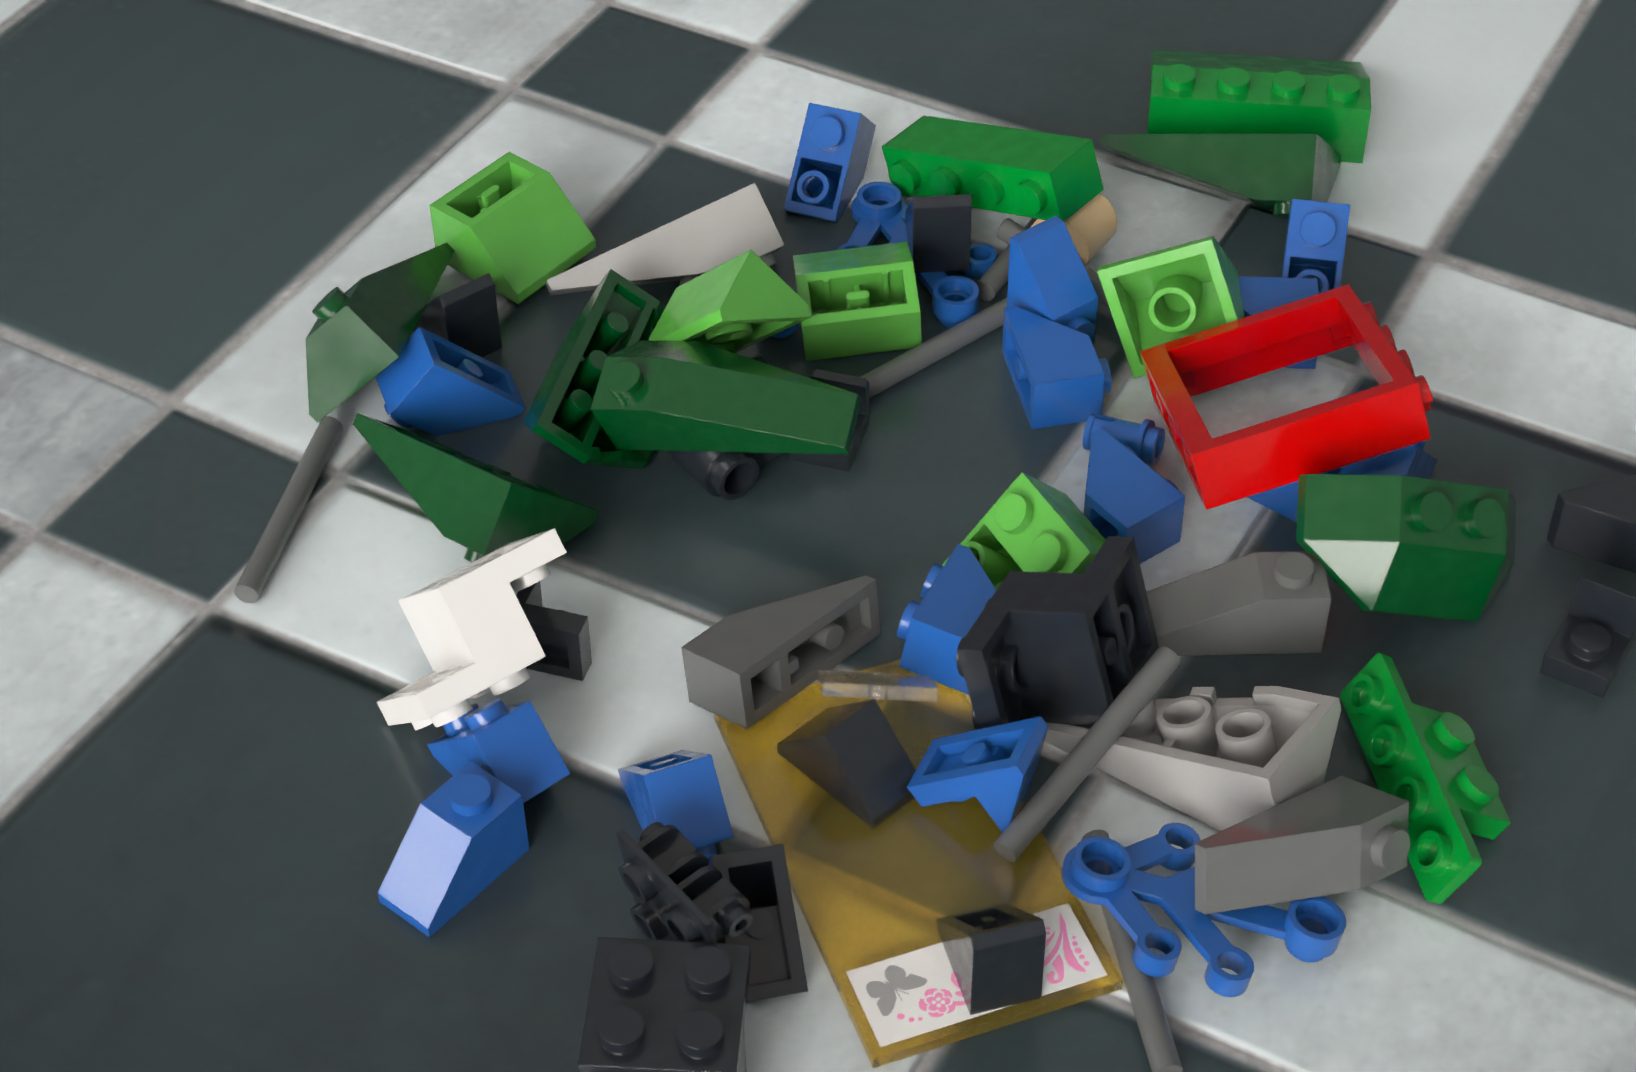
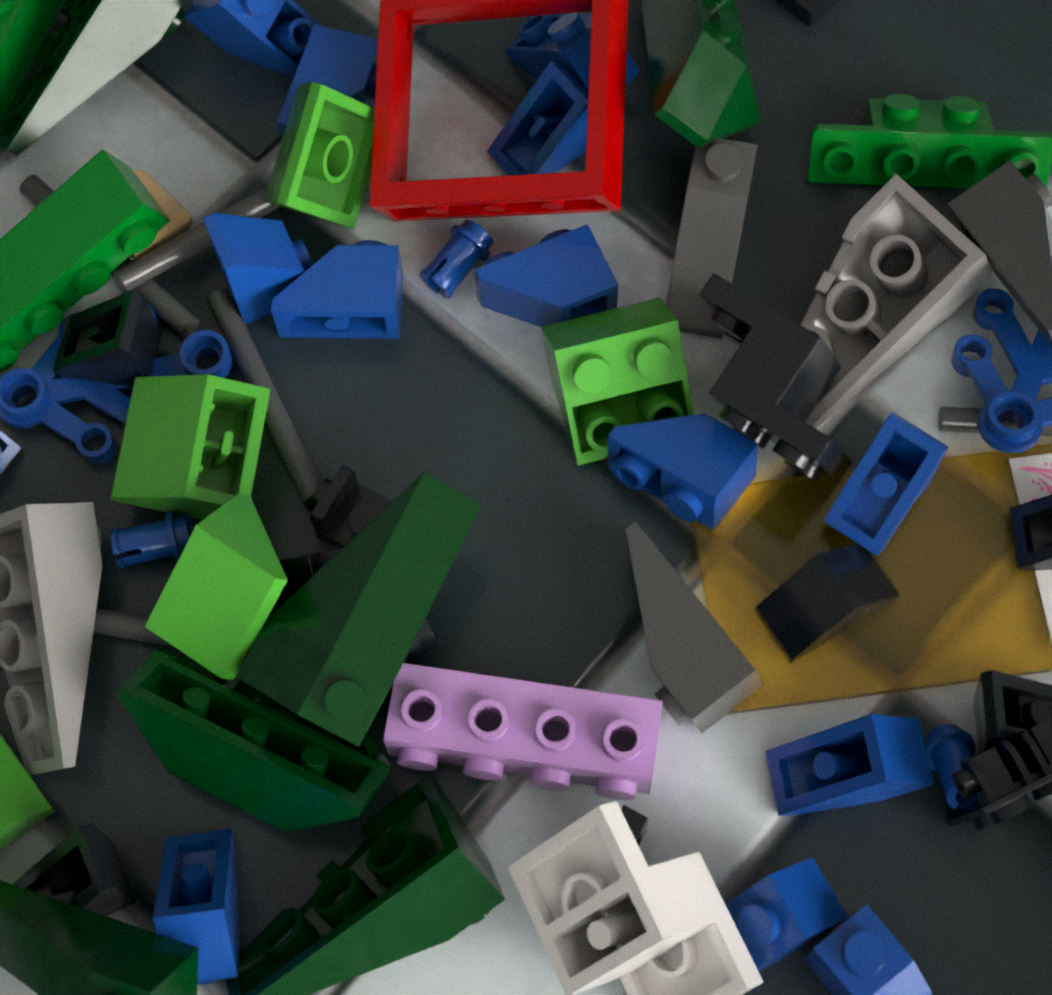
camera: 75 degrees left, 25 degrees up
clear piece [818,670,938,702] -> none
dark grey bar [993,646,1181,862] -> none
none -> lavender brick [383,663,663,800]

